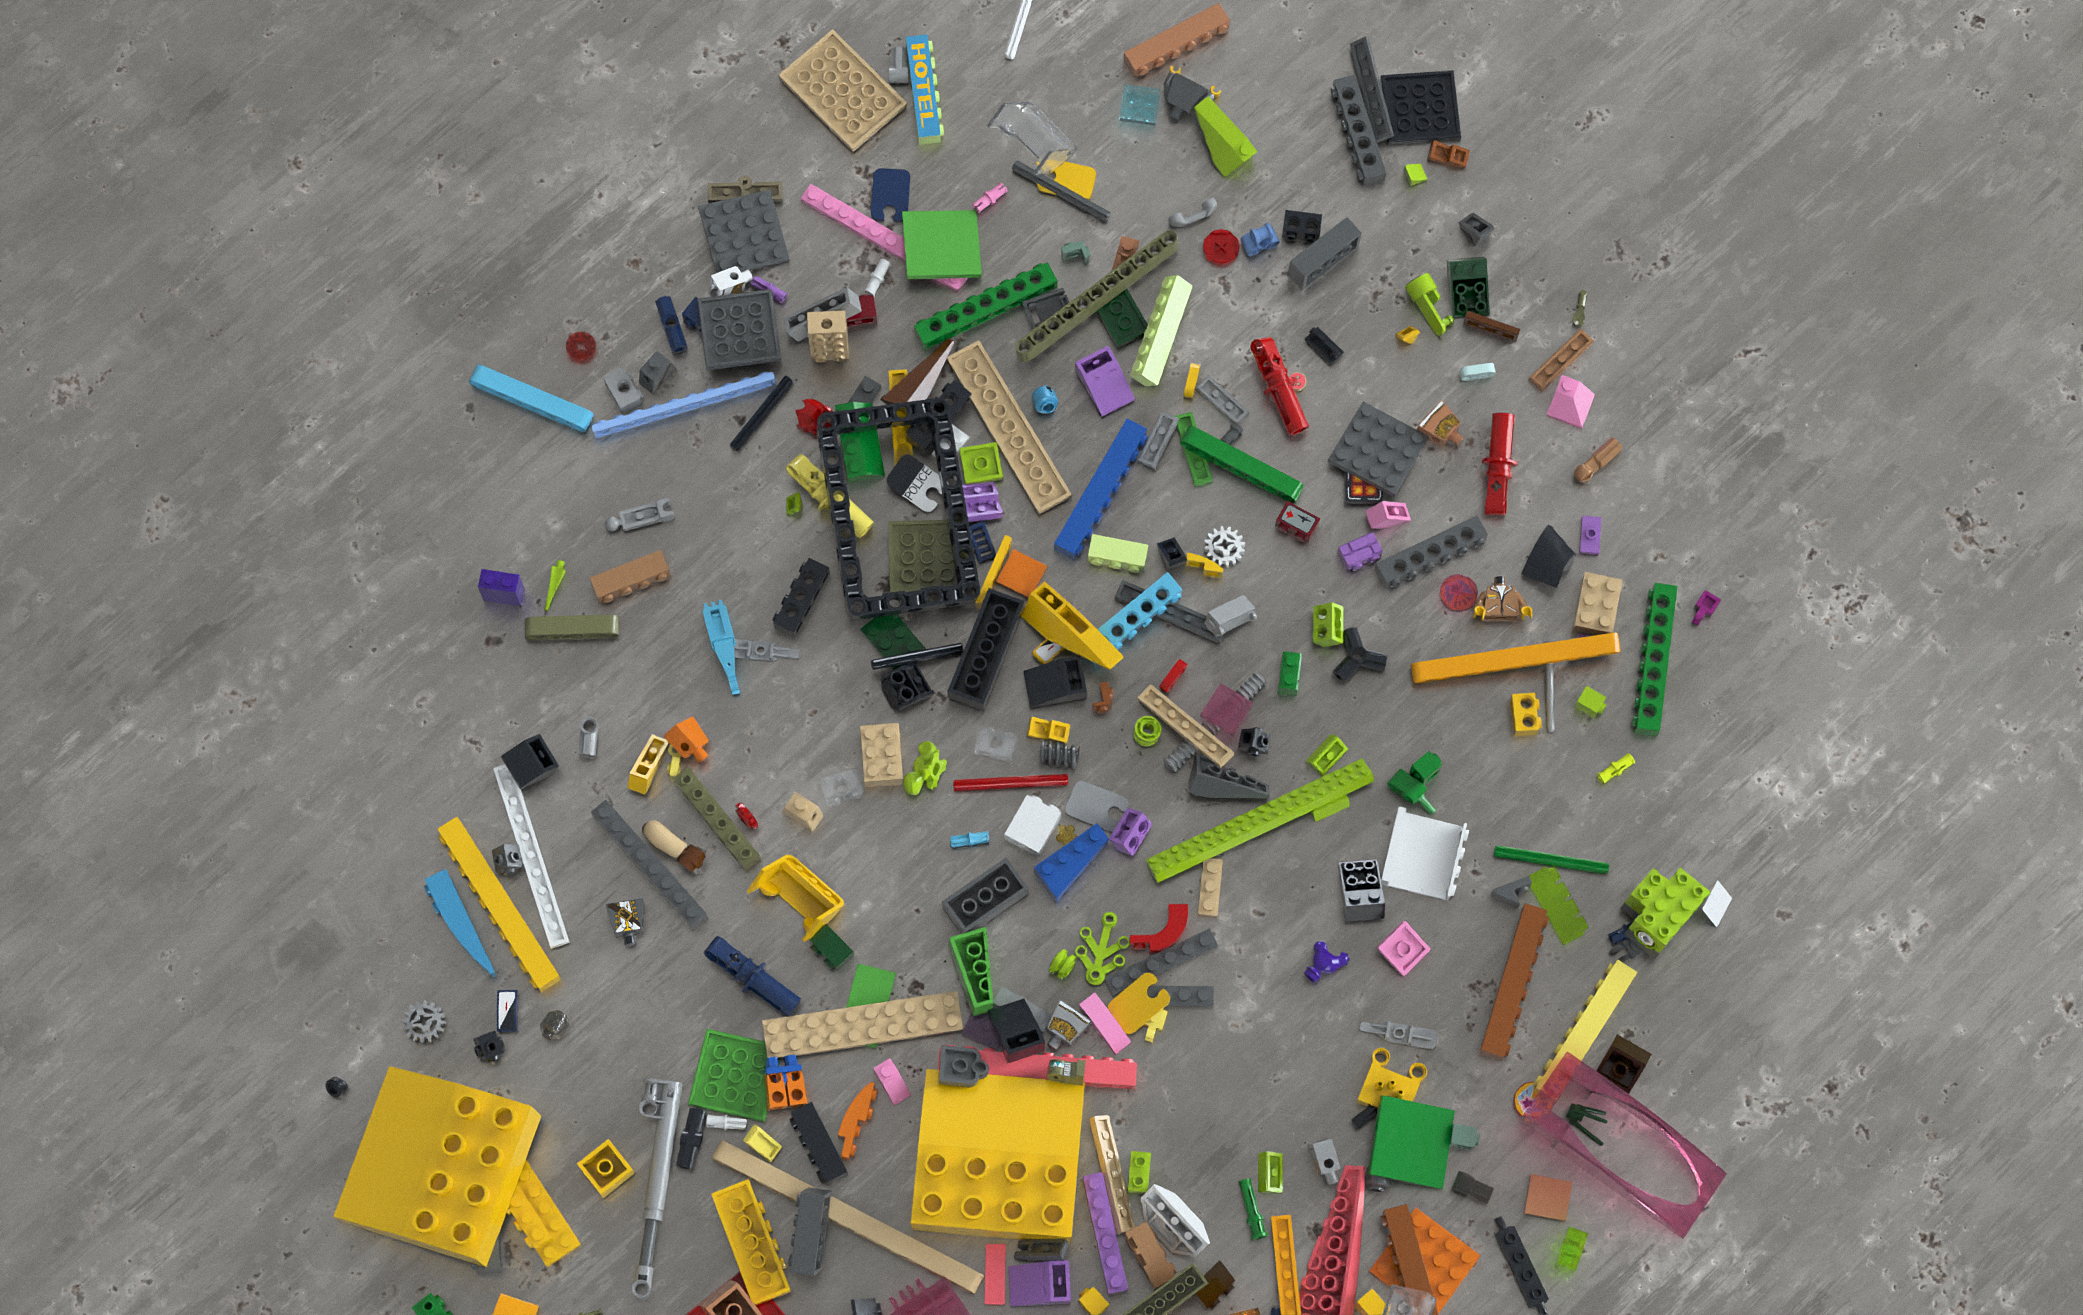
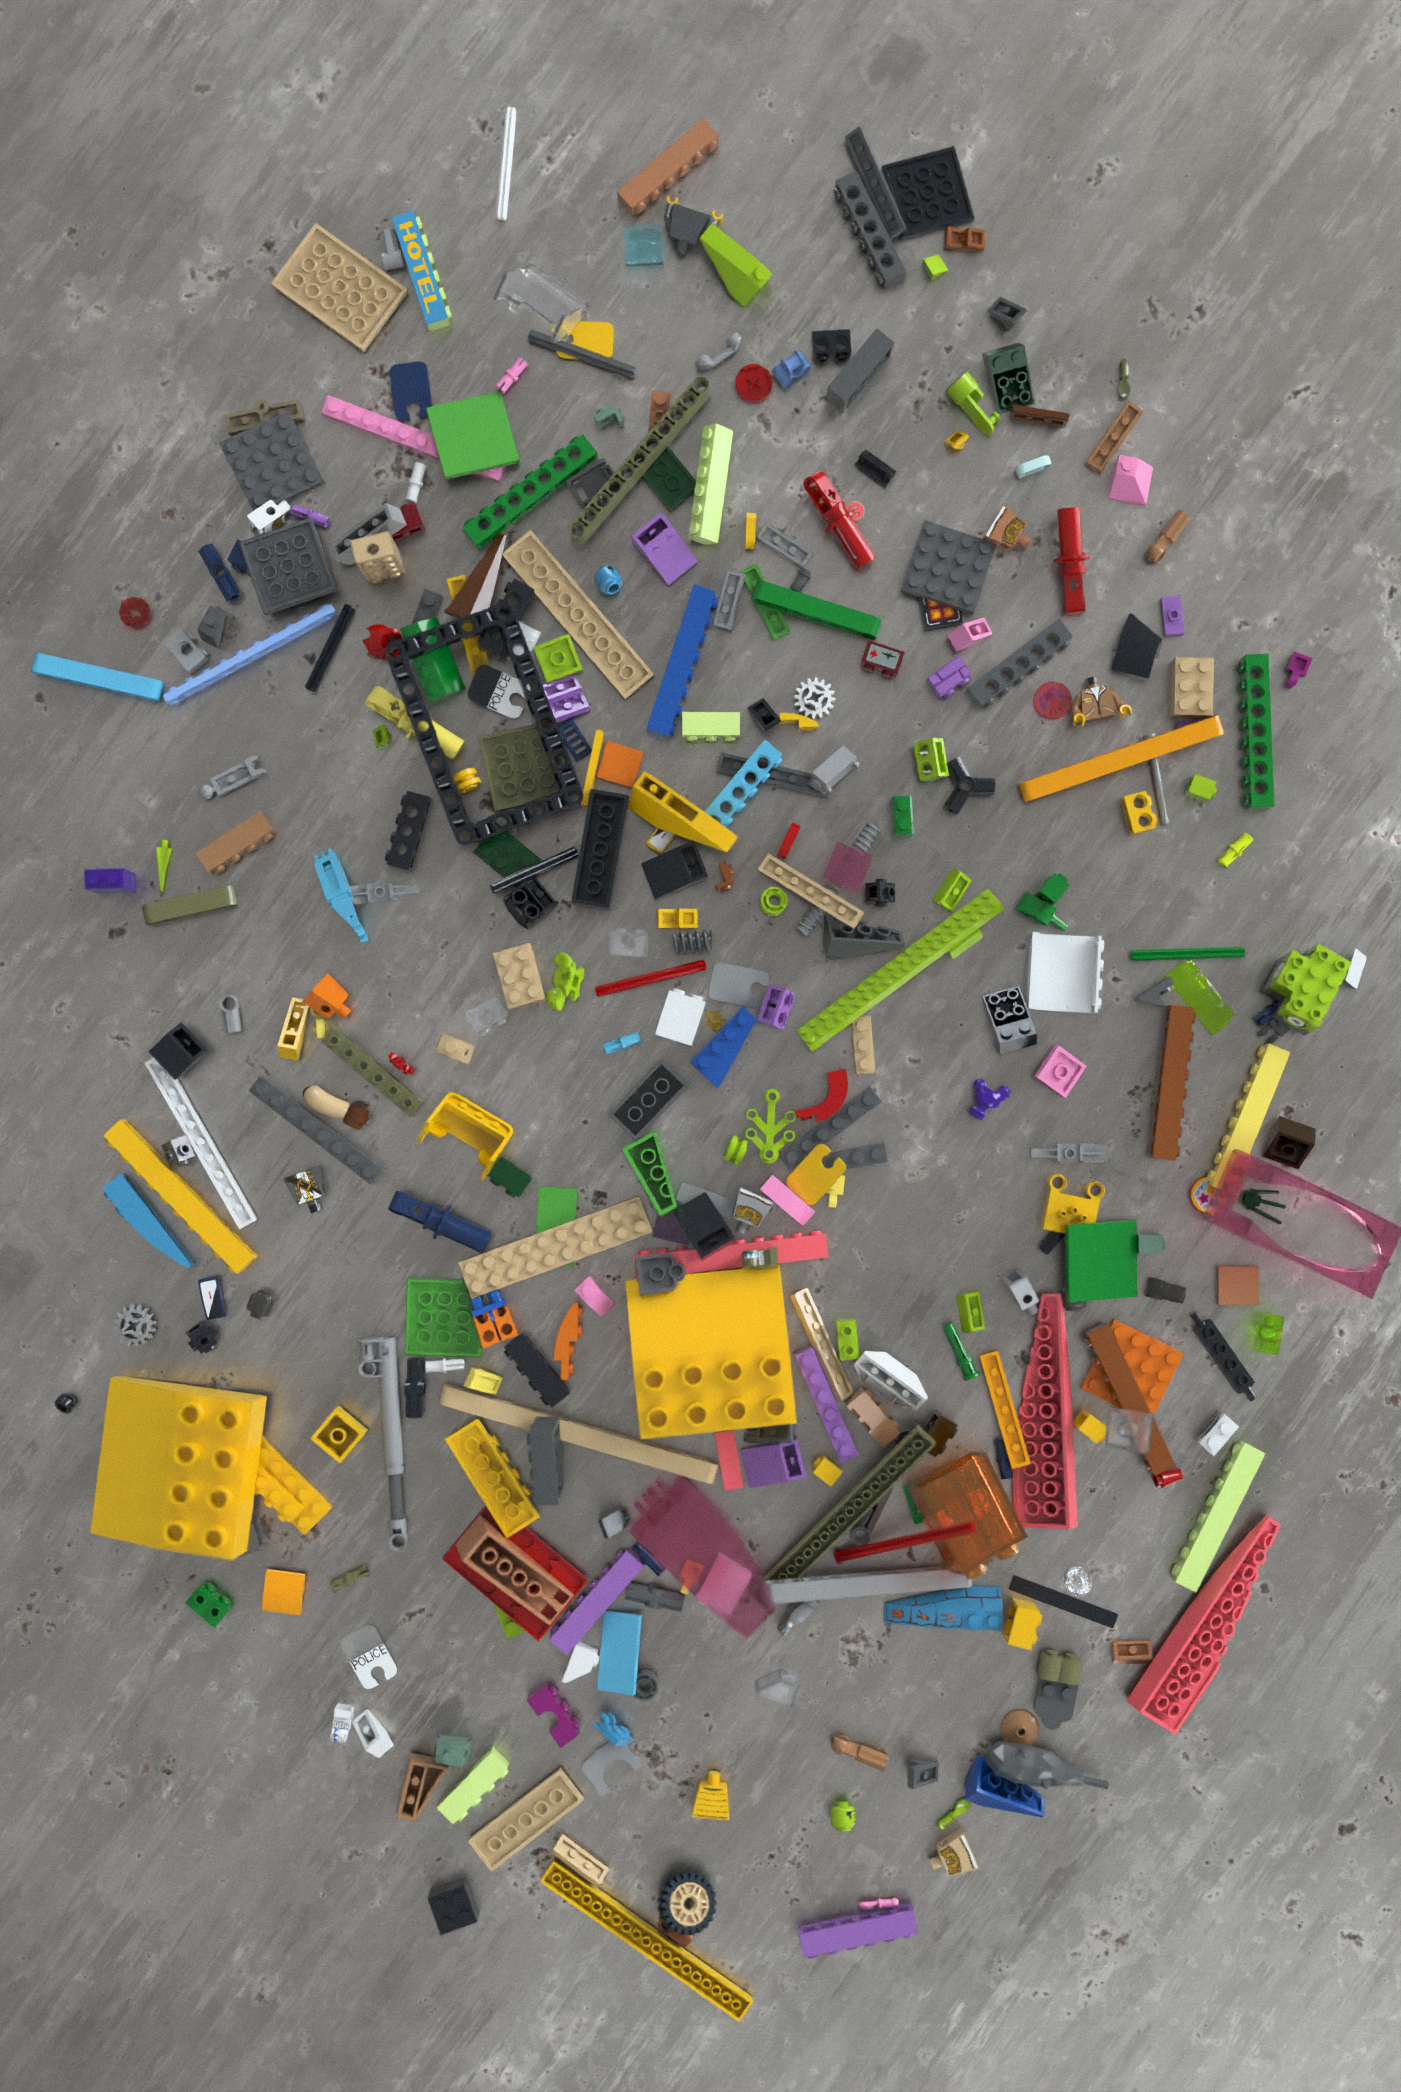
camera: 10 degrees left, 15 degrees up
none -> yellow wheel [453,768,481,793]

